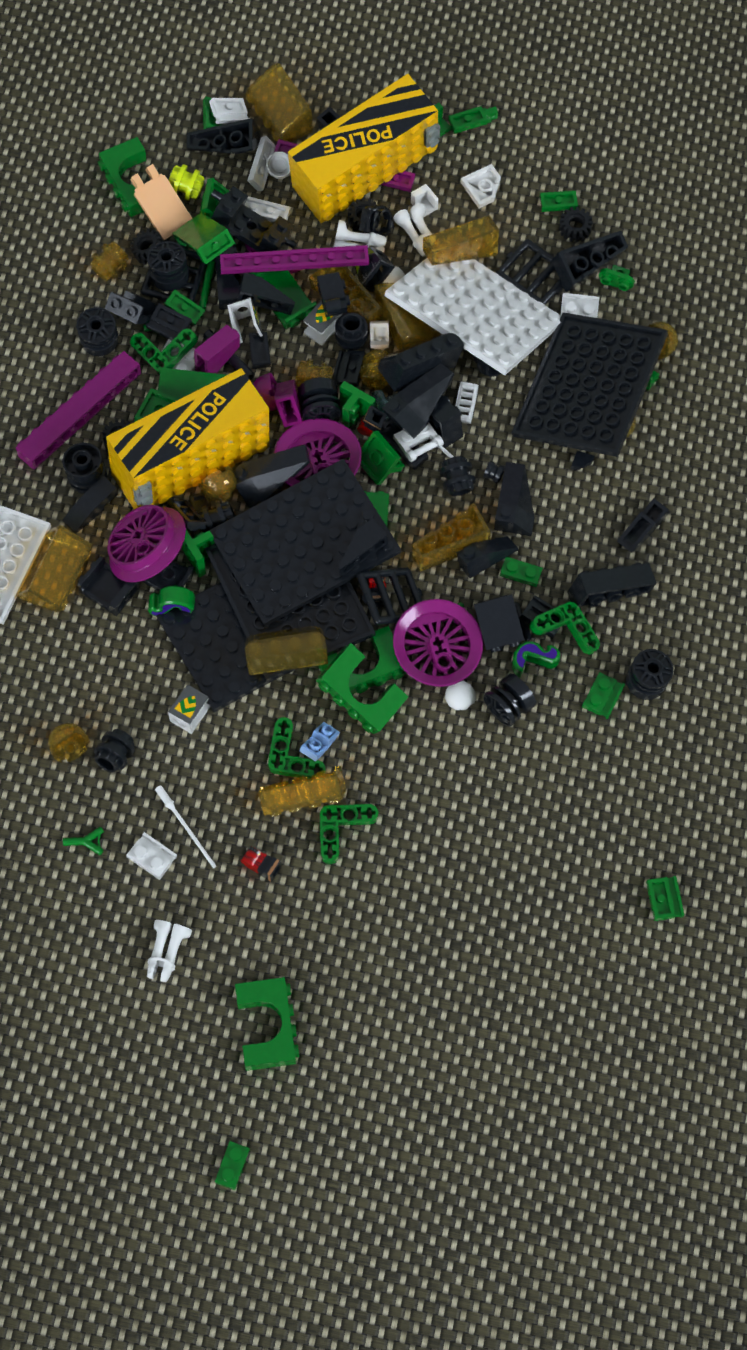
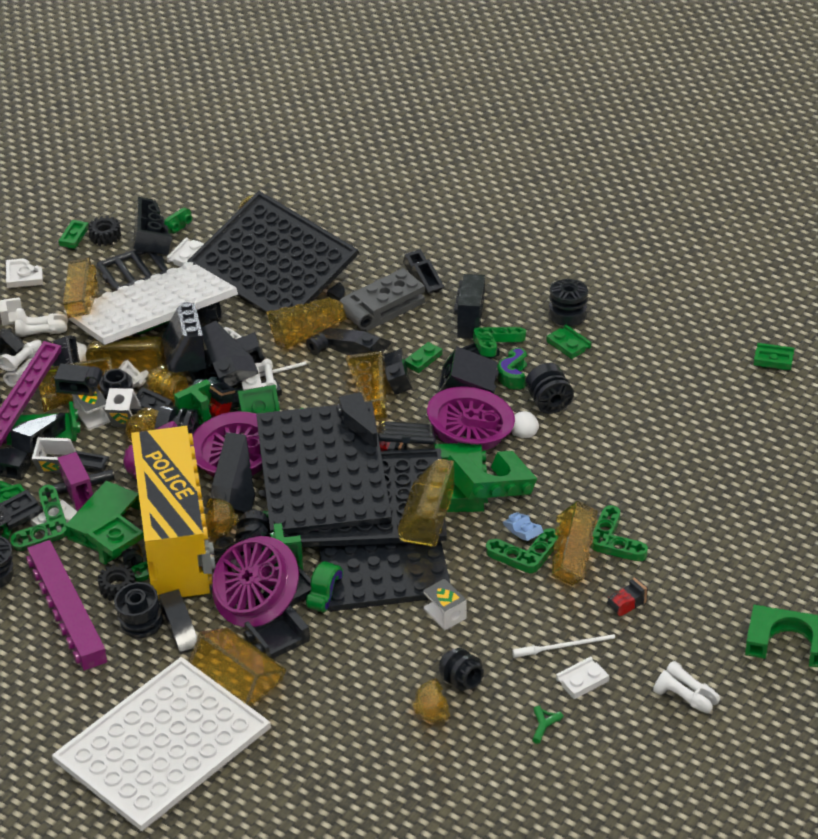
camera: 65 degrees left, 25 degrees down
black piece [439,456,476,496] -> none
none -> white piece [105,388,141,428]
none -> clear yellow wedge [266,298,346,349]
none -> dark grey hinge [338,268,425,331]

